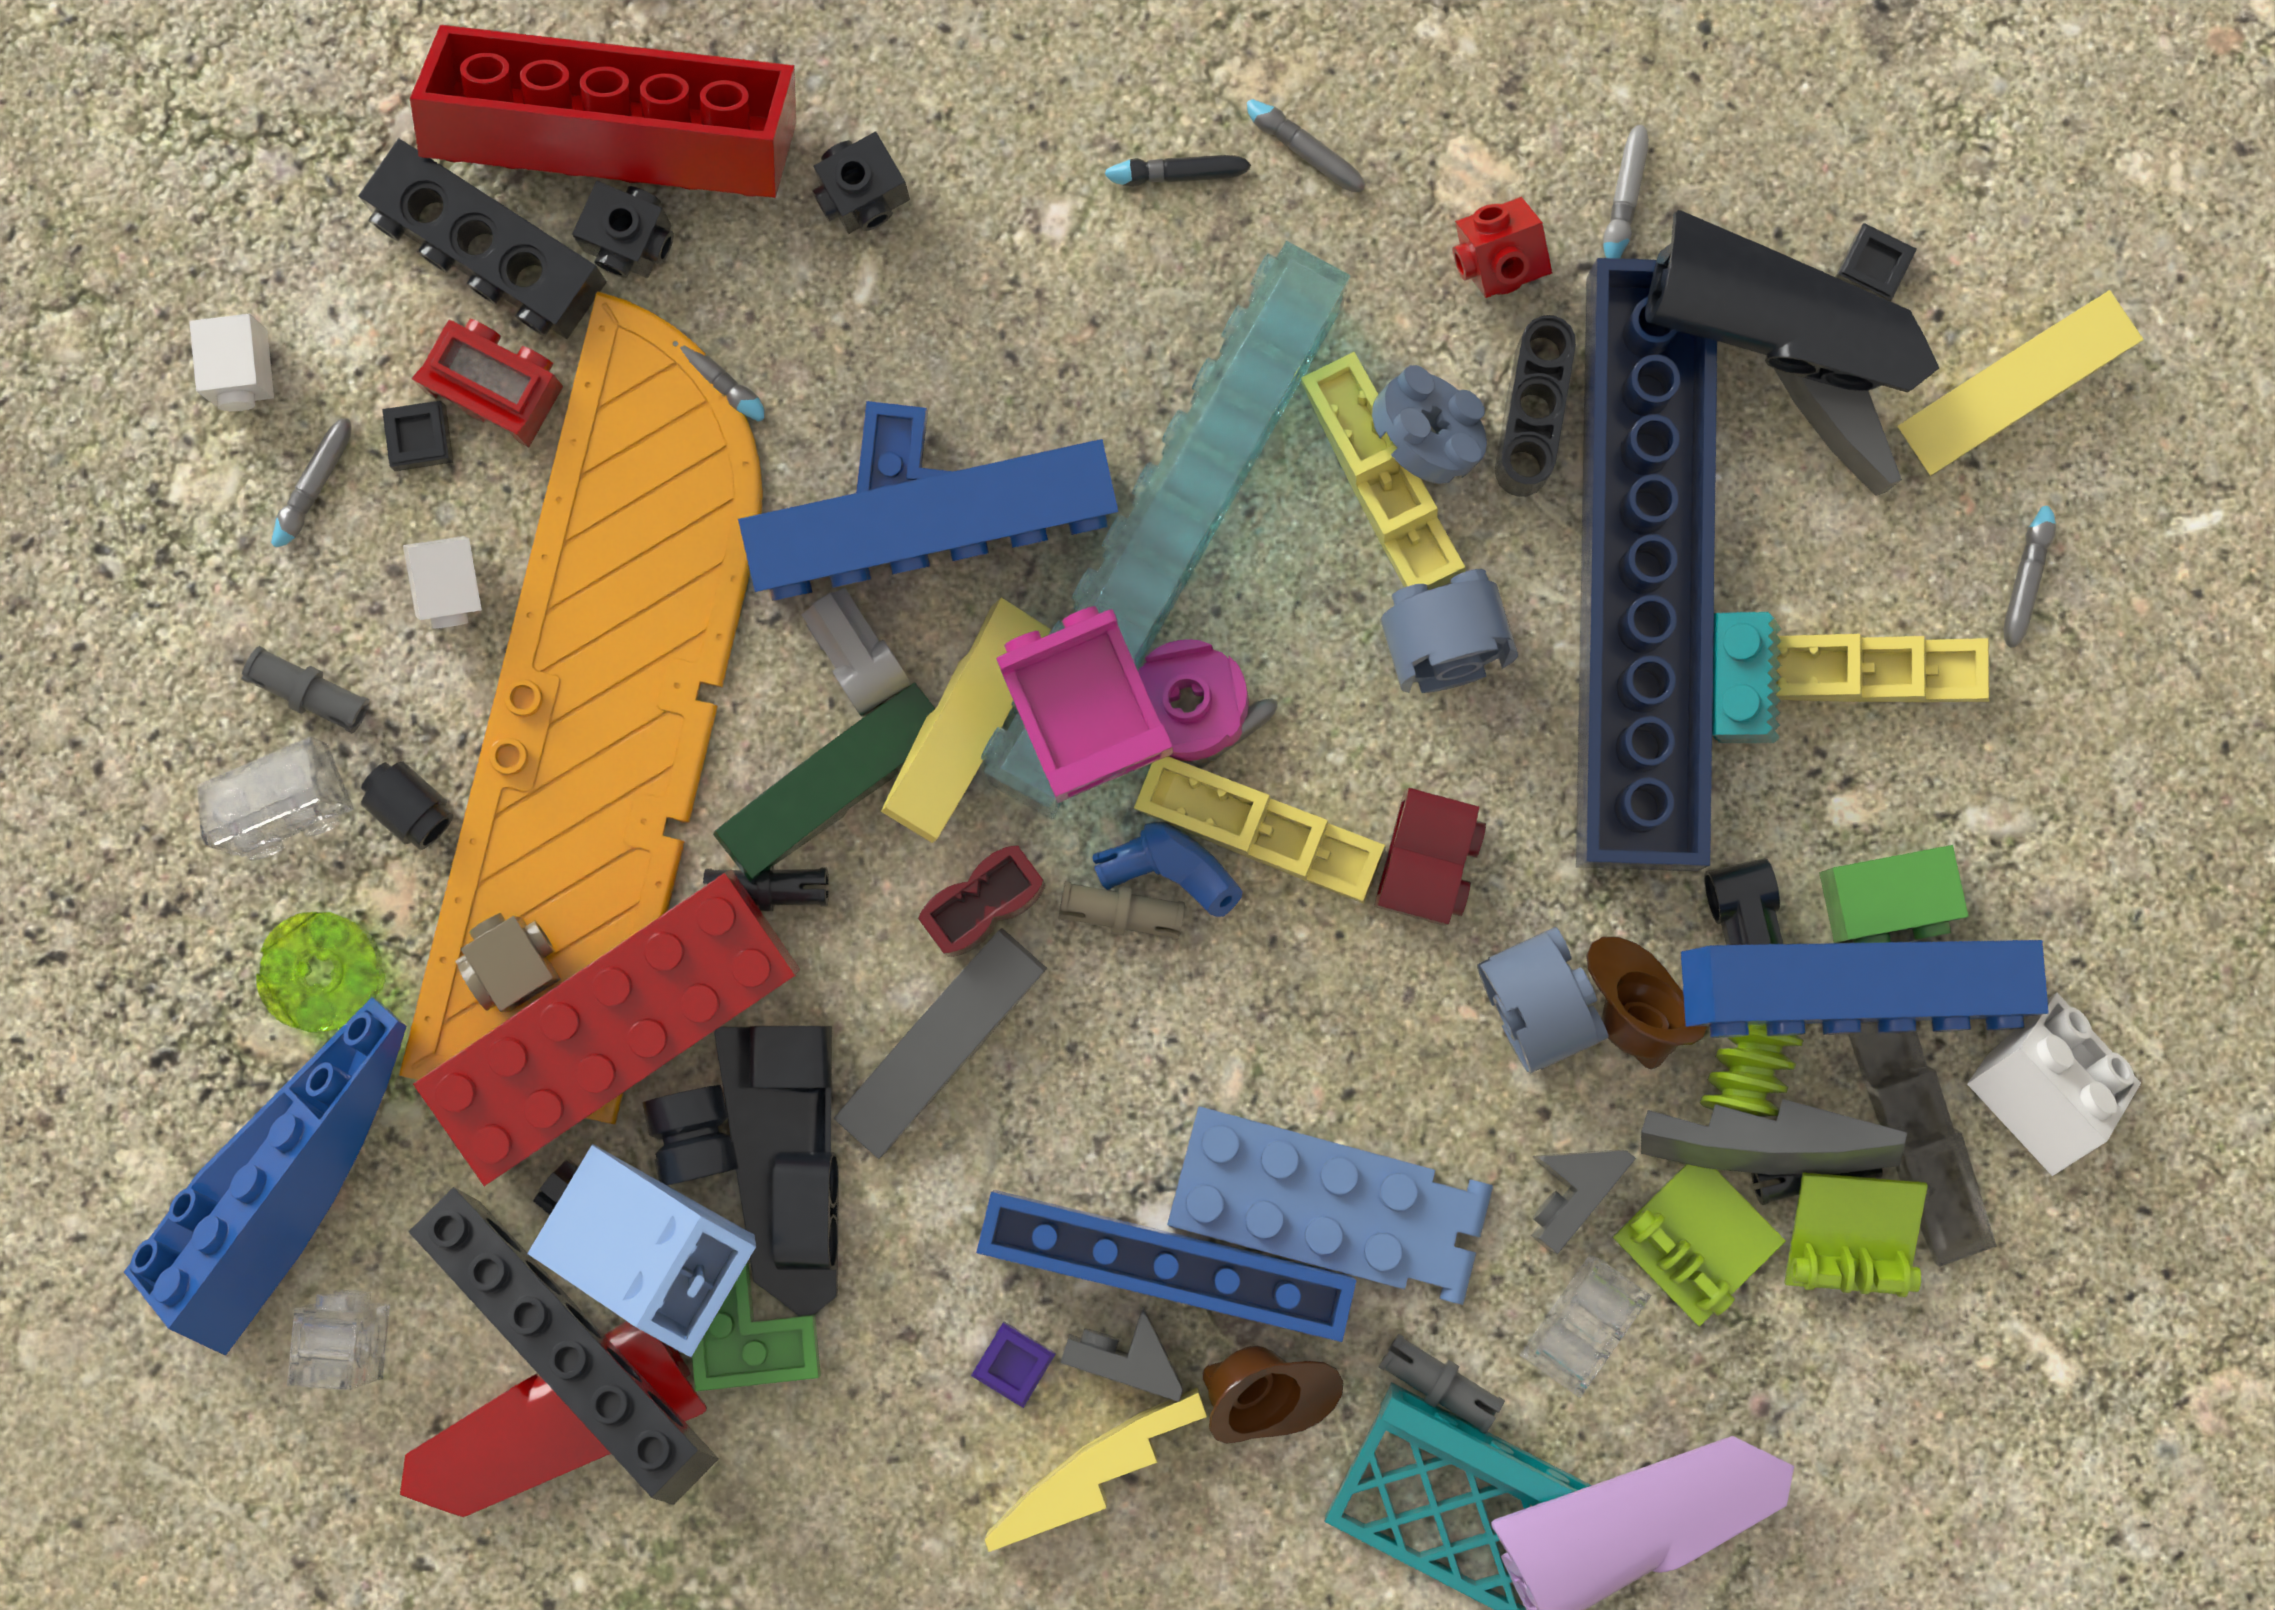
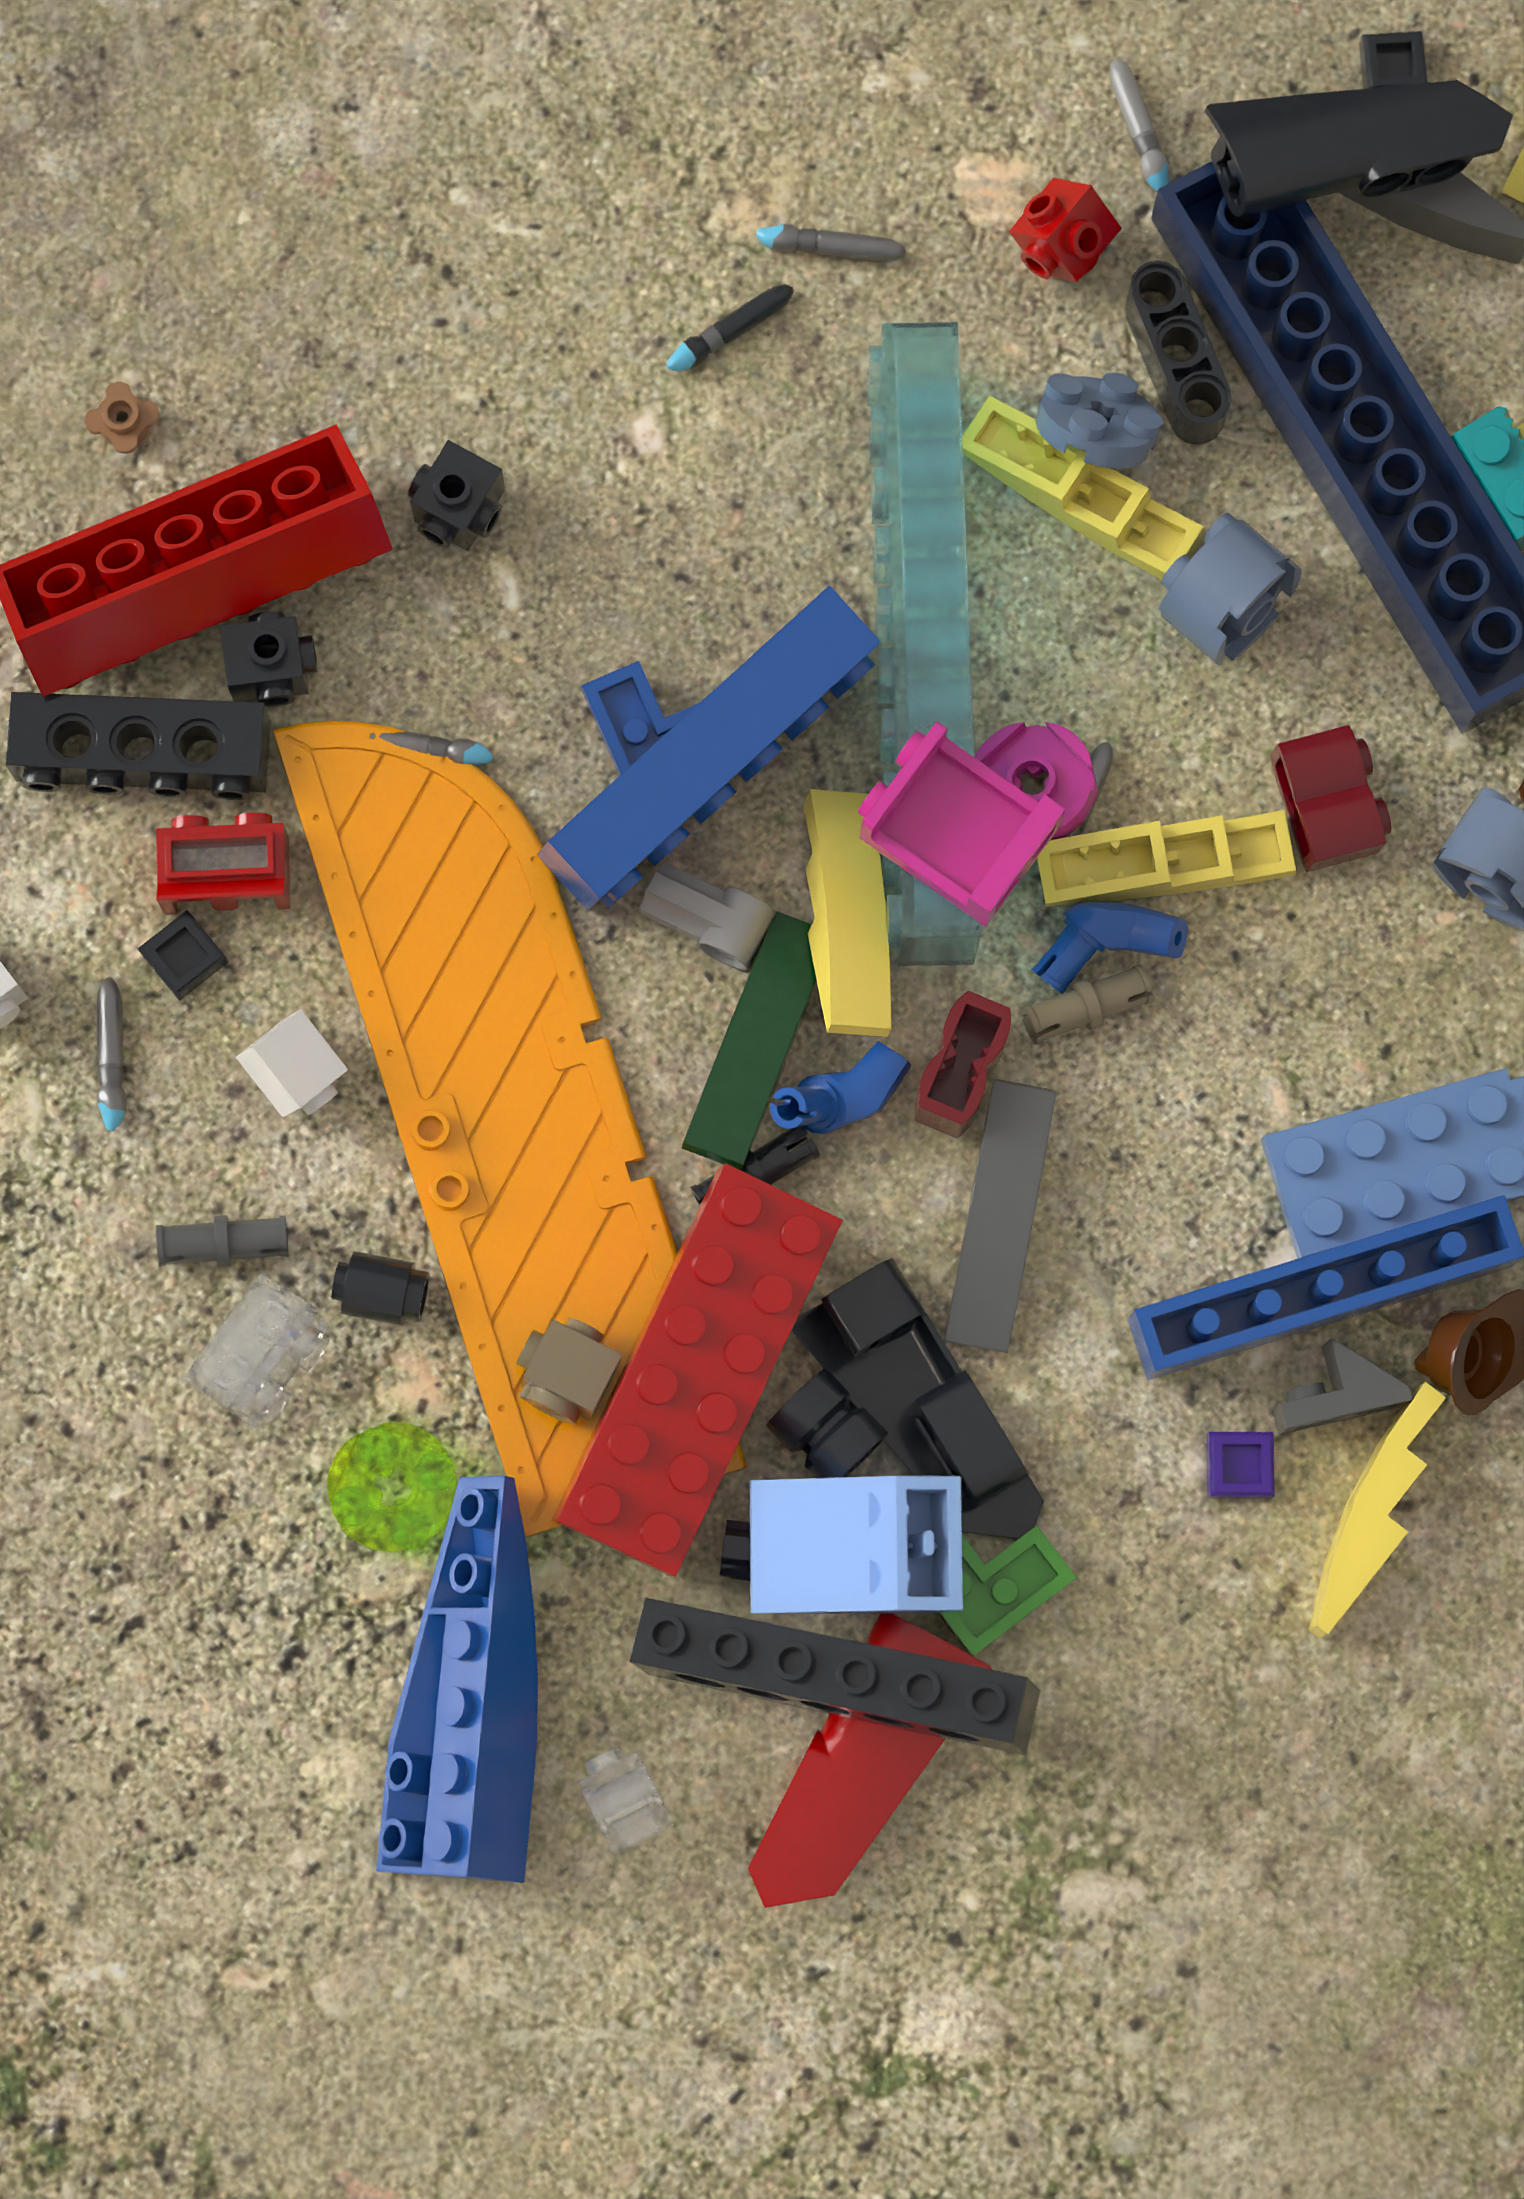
camera: 35 degrees left, 5 degrees down
none -> blue arm [770,1041,912,1134]

